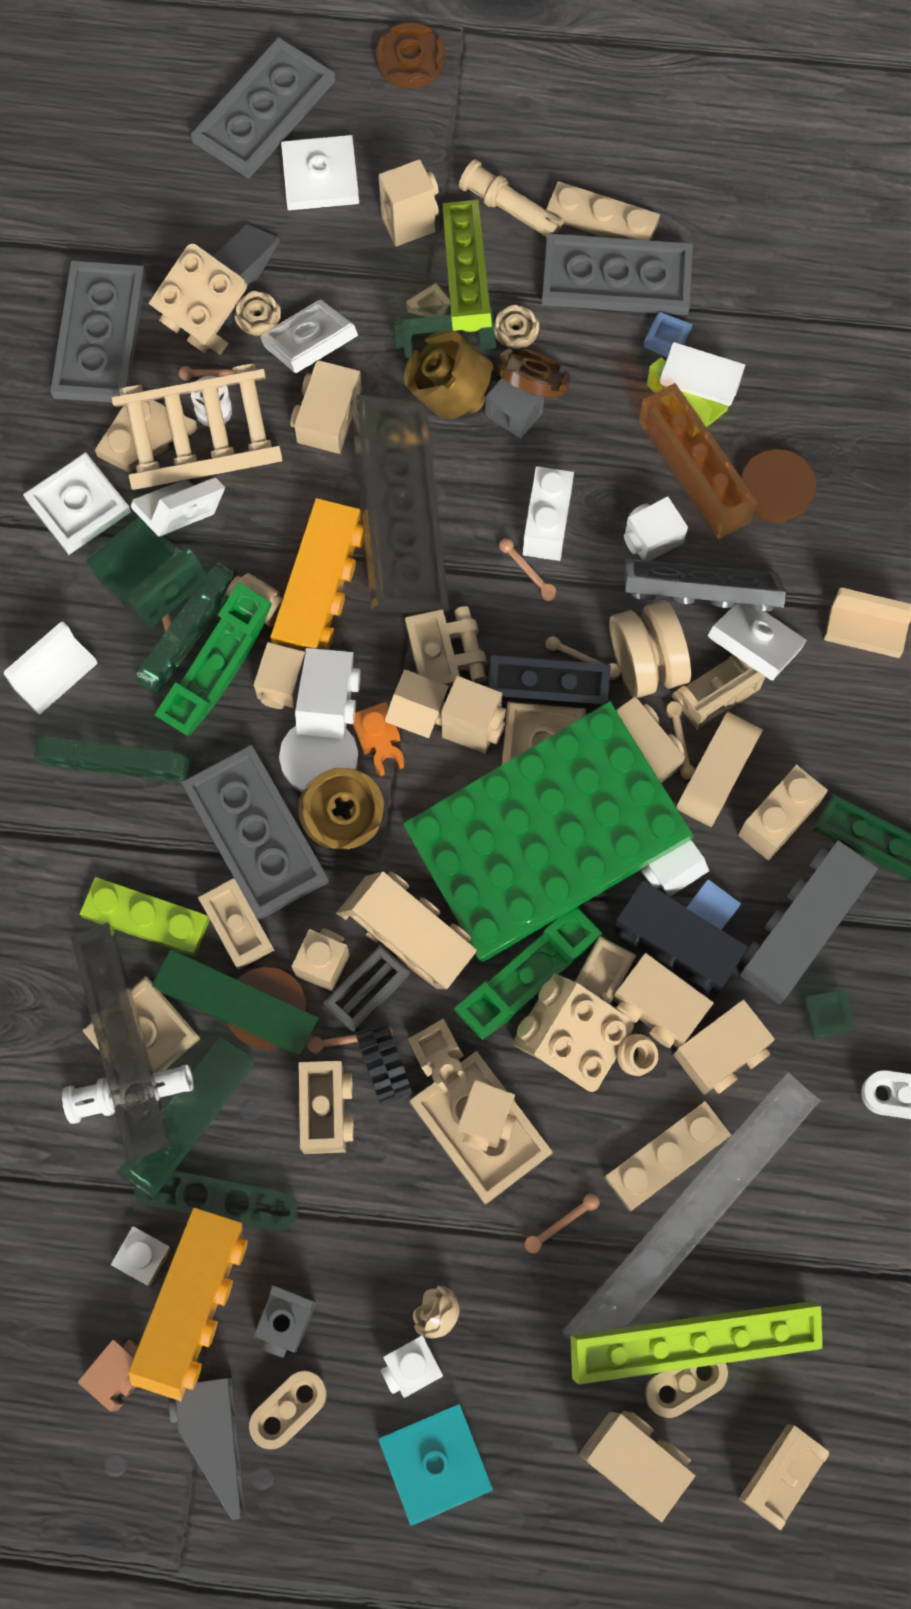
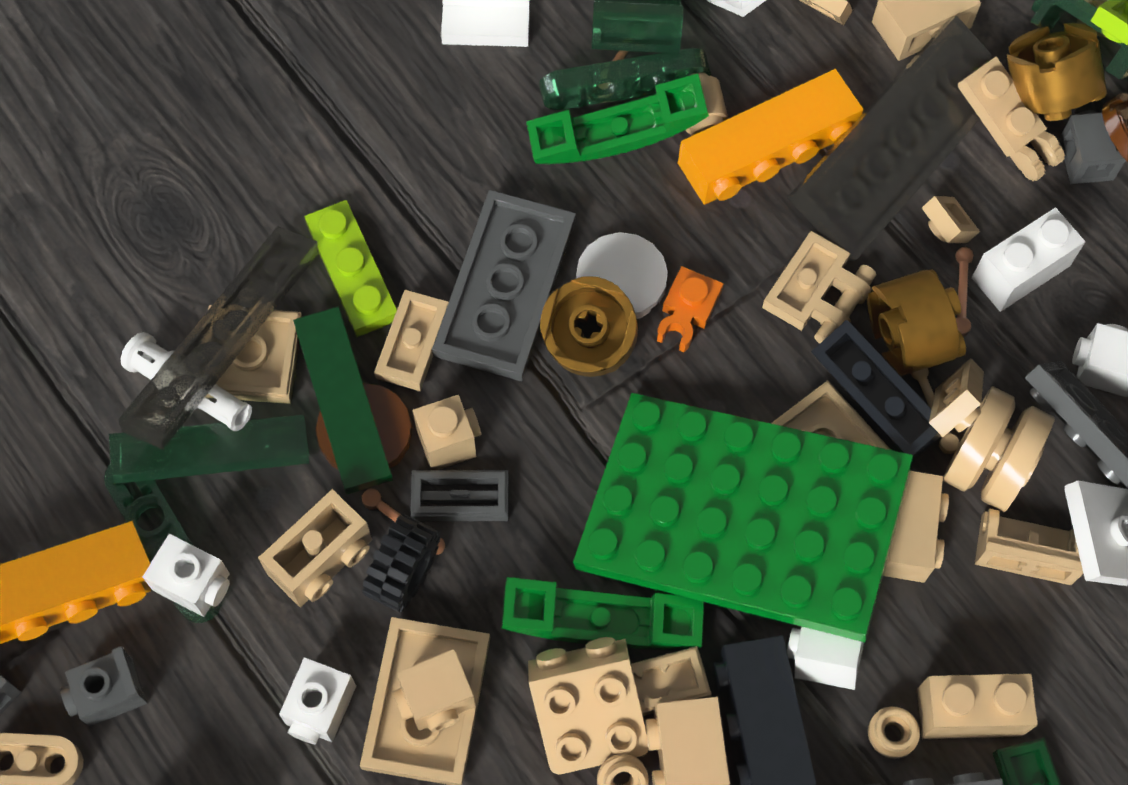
camera: 45 degrees right, 5 degrees down
clear green beam [34,737,190,782] -> none
white plate [111,1227,172,1286] -> none
tan brick [254,642,305,709] -> none
white brick [295,648,361,739] -> none
tan wedge [336,871,477,989] -> none
tan brick [385,669,449,738] -> none
tan plate [408,1019,468,1093] -> none
tan brick [442,676,506,754] -> none
tan hinge [666,702,695,780] -> none
tan beam [676,712,763,827] -> none
medium blue tile [686,880,741,930] -> none
none -> white brick [143,534,230,617]
none -> white brick [279,658,356,744]
none -> pearl gold brick [867,269,966,376]
none -> tan plate [868,706,920,759]
none -> tan plate [922,196,980,243]
none -> tan plate [929,358,984,437]
none -> tan hinge [958,56,1065,181]

